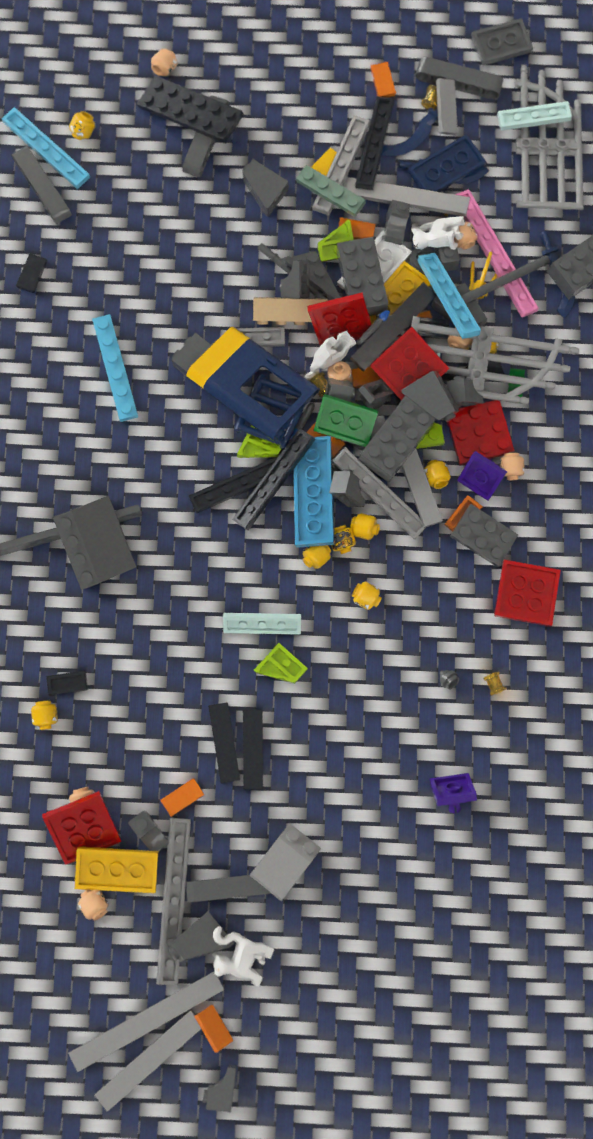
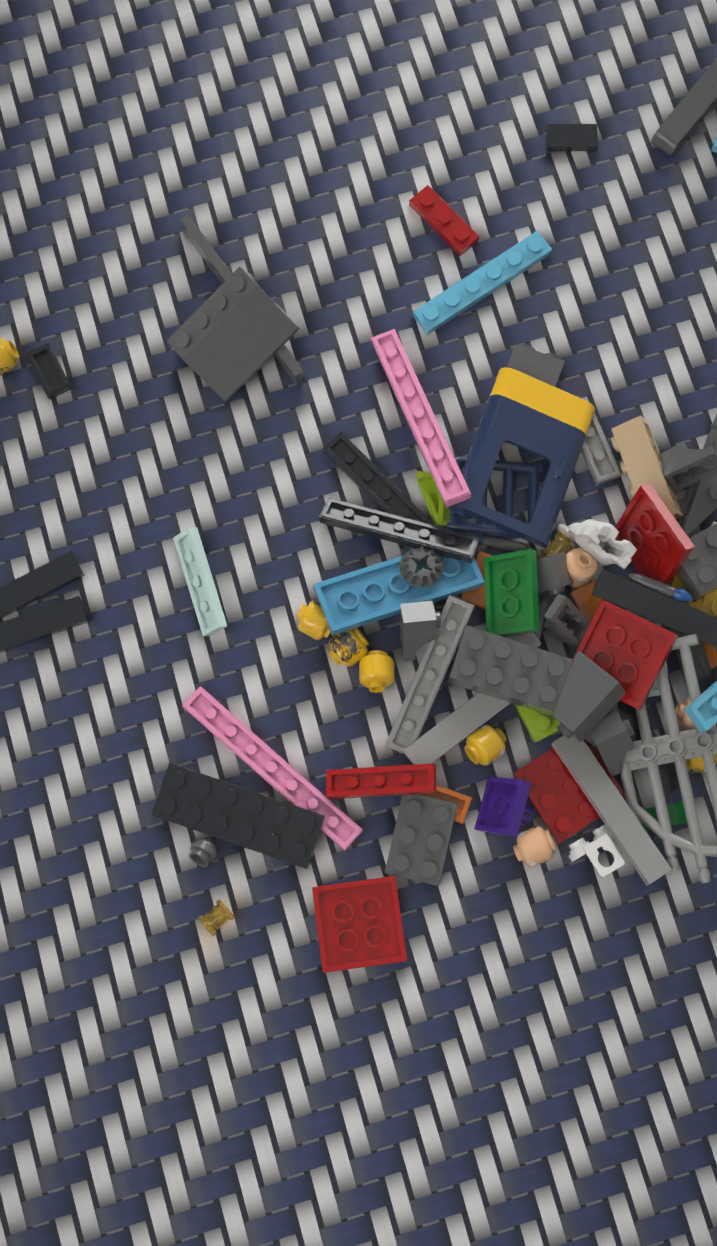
camera: 75 degrees right, 0 degrees up
lime wing [254,643,308,684] -> none
yellow head [352,582,382,610] -> none
dark purple tile [430,773,477,813] -> none
none -> black plate [151,762,326,869]
none -> bright pink tile [182,686,363,851]
none -> red plate [326,763,436,799]
none -> bright pink tile [371,329,471,508]
none -> dark grey gear [399,546,443,588]
none -> red plate [409,185,479,256]
none -> light grey tile [551,735,672,886]
none -> white bracket [569,825,625,877]

